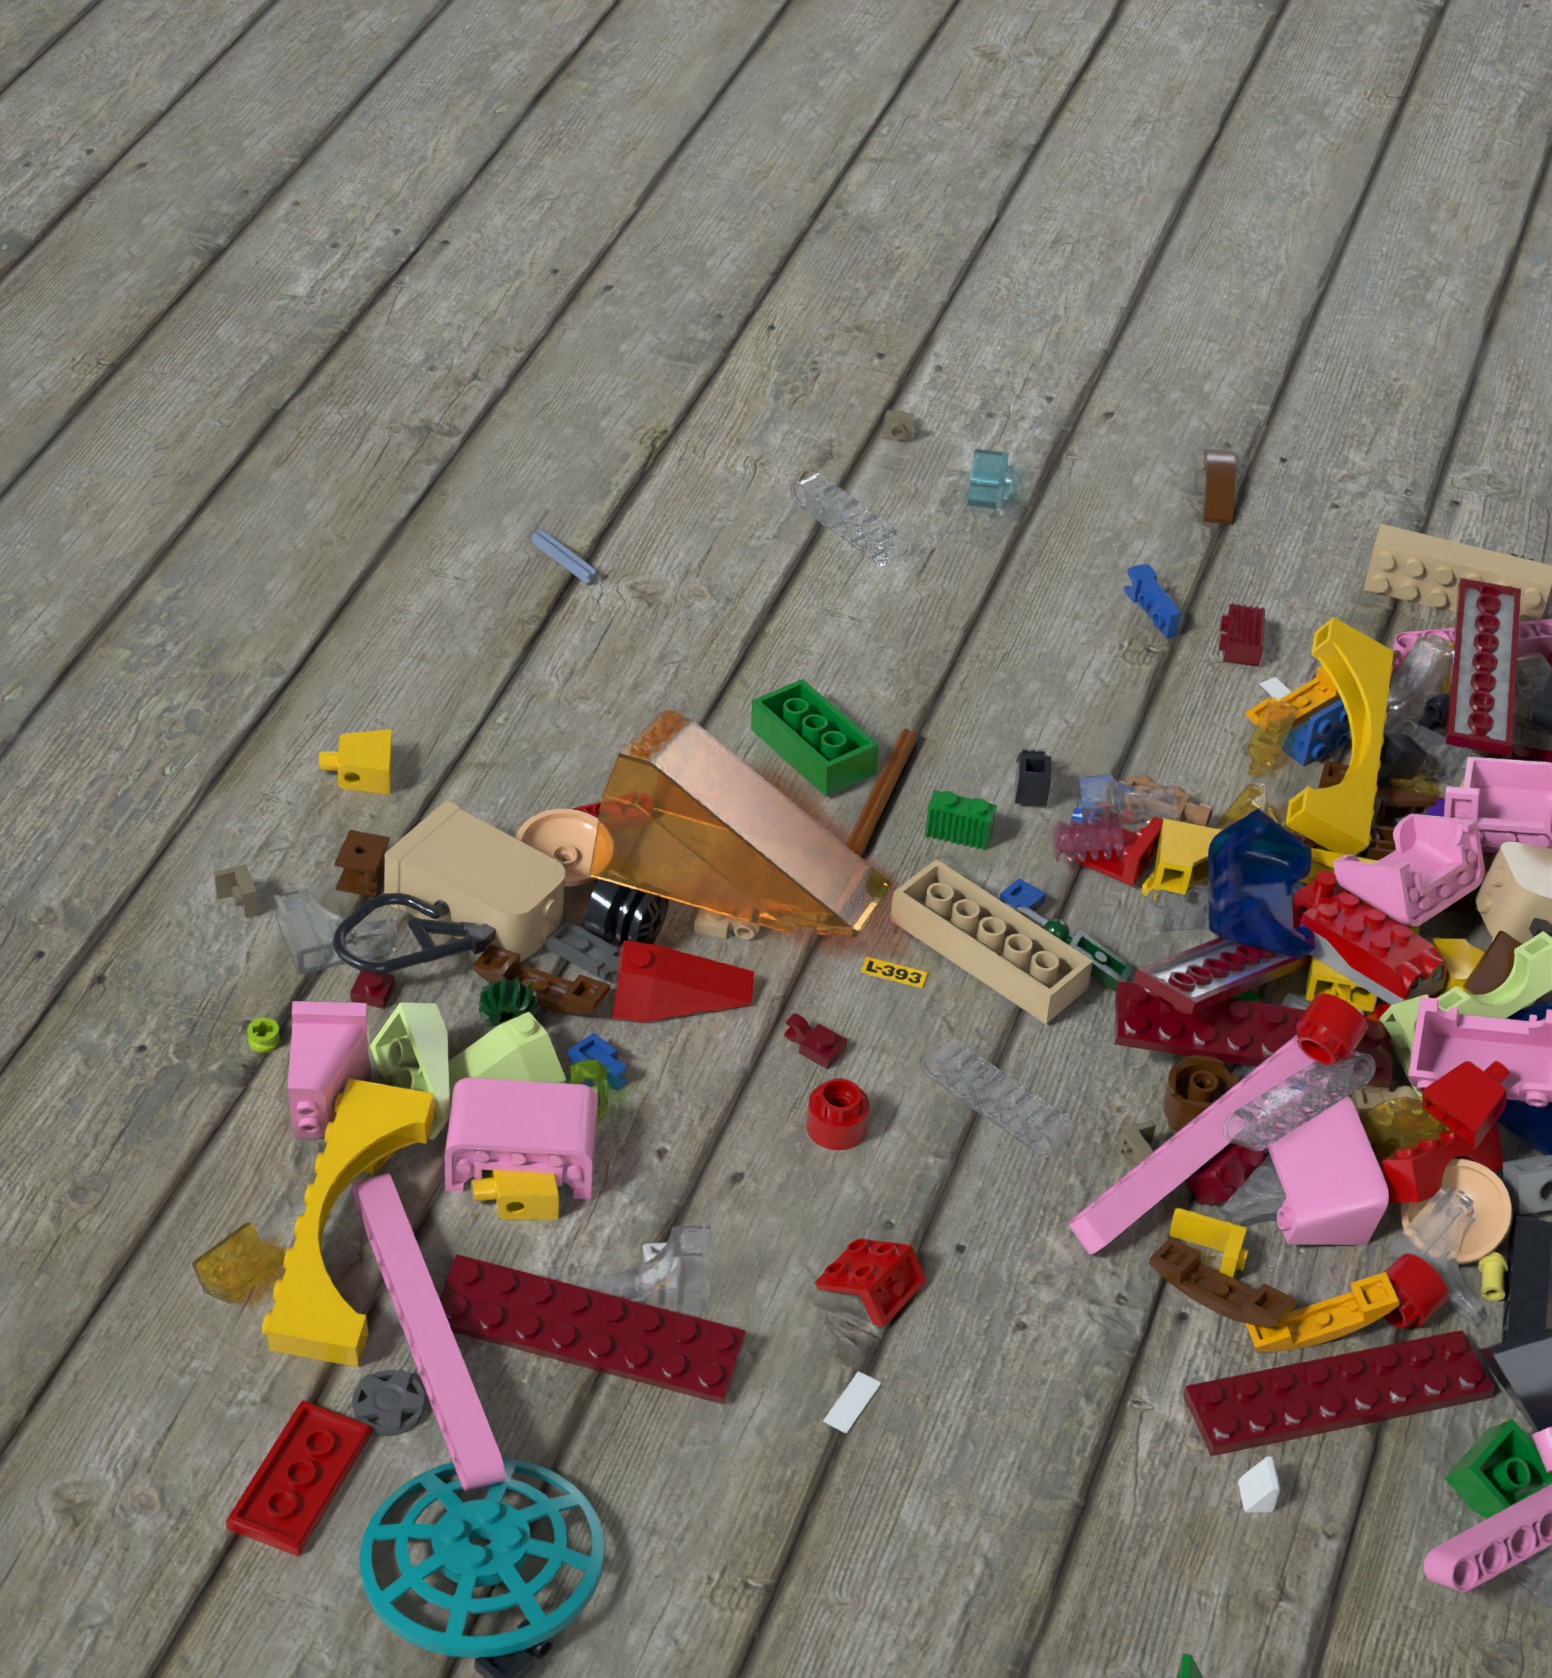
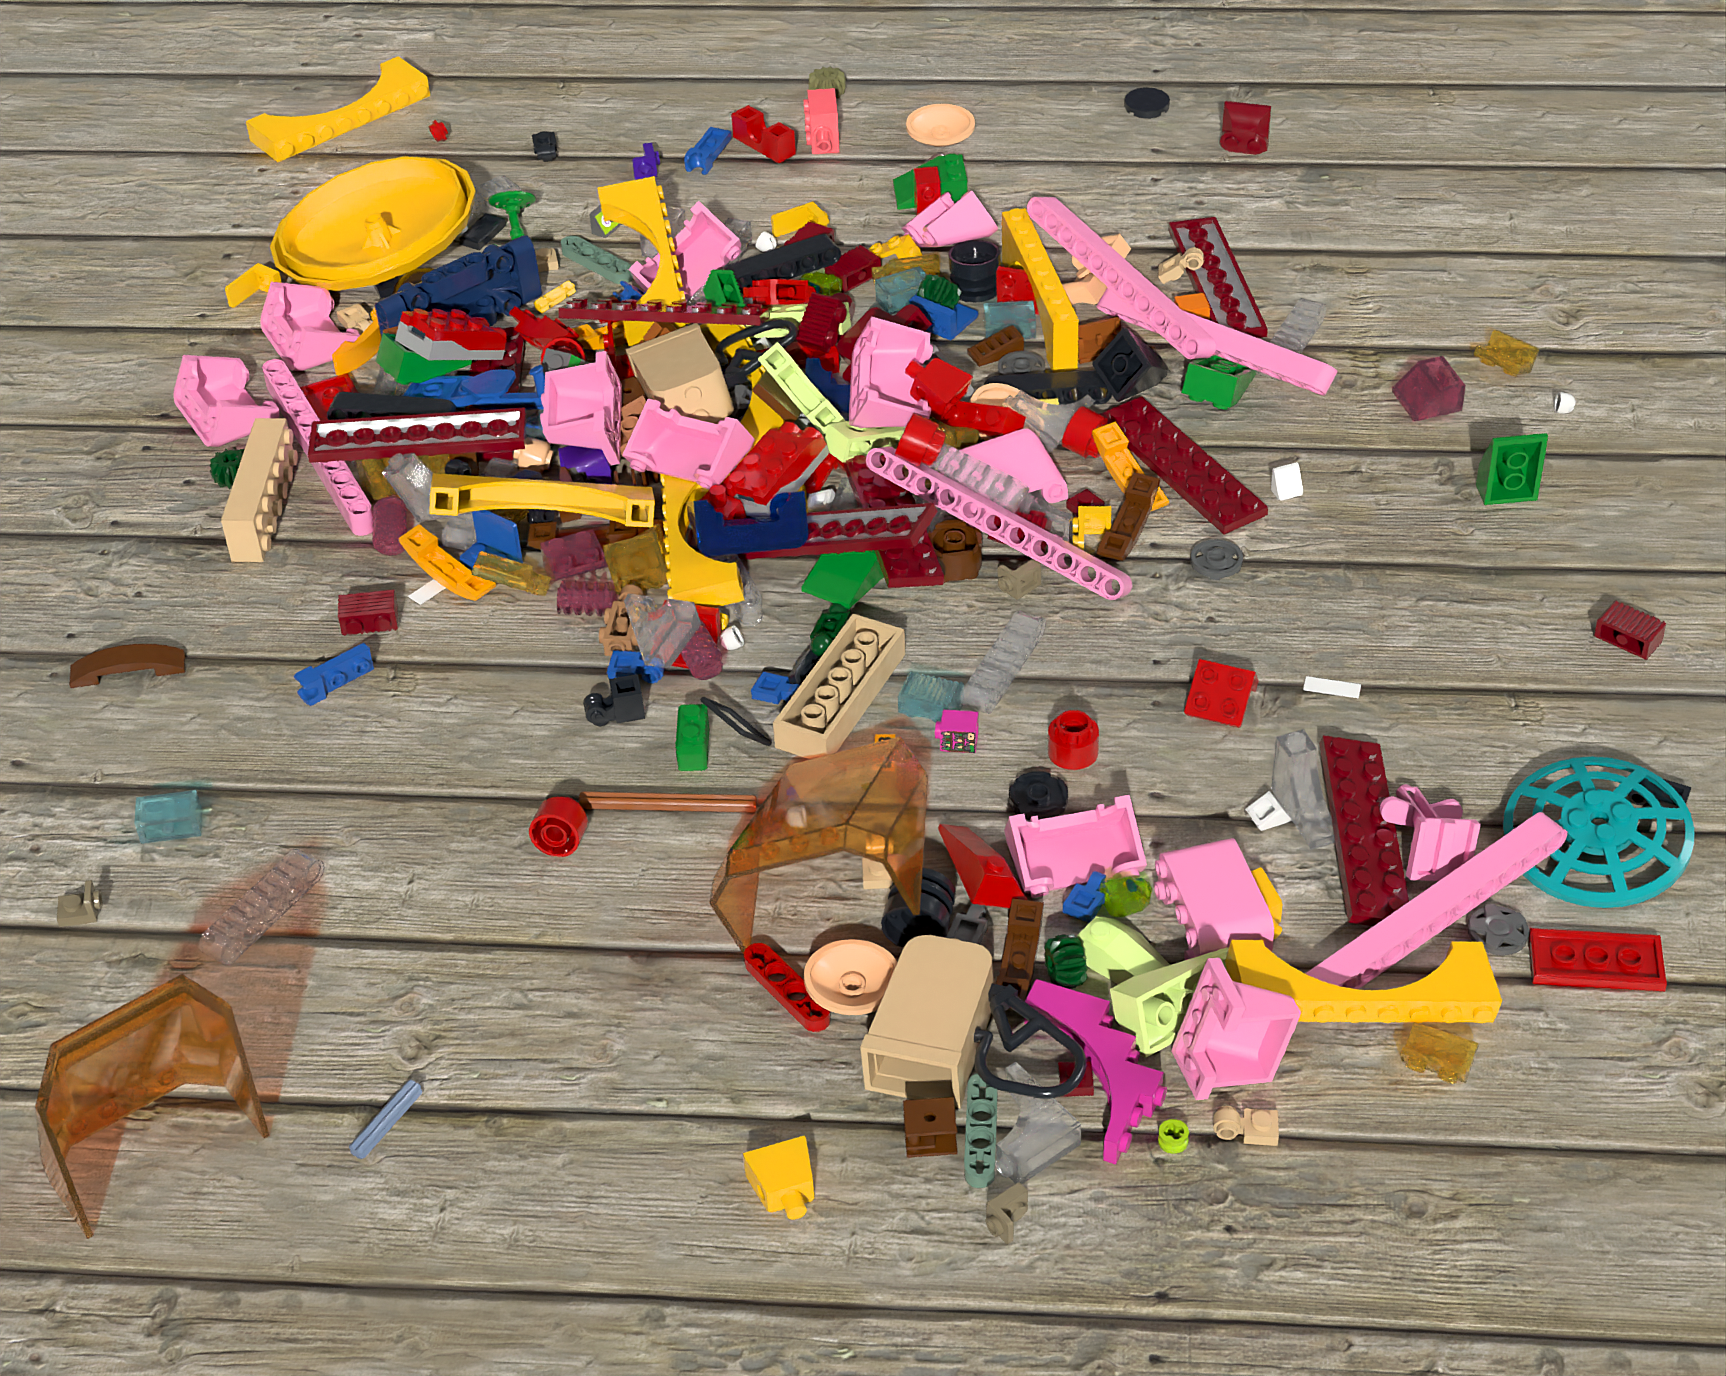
camera: 100 degrees left, 0 degrees up
green brick [751,679,879,797] -> none
dark red plate [784,1013,848,1069] -> none
none -> clear orange windscreen [35,974,270,1239]
none -> red piece [529,797,588,857]
none -> clear pink slope [540,529,609,585]
none -> clear pink piece [557,580,617,617]
none -> black piece [700,697,771,746]
none -> white hinge [720,625,744,651]
none -> clear light blue brick [898,671,965,722]
none -> dark pink brick [935,709,979,753]
none -> sand green beam [964,1073,998,1188]
none -> bright pink windscreen [1004,795,1147,898]
none -> black tile [1009,771,1068,820]
none -> dark pink arch [1024,979,1167,1164]
none -> dark red plate [1066,489,1105,517]
none -> dark grey wheel [1191,539,1243,580]
none -> tan plate [1213,1106,1279,1146]
none -> bright pink piece [1380,784,1480,881]

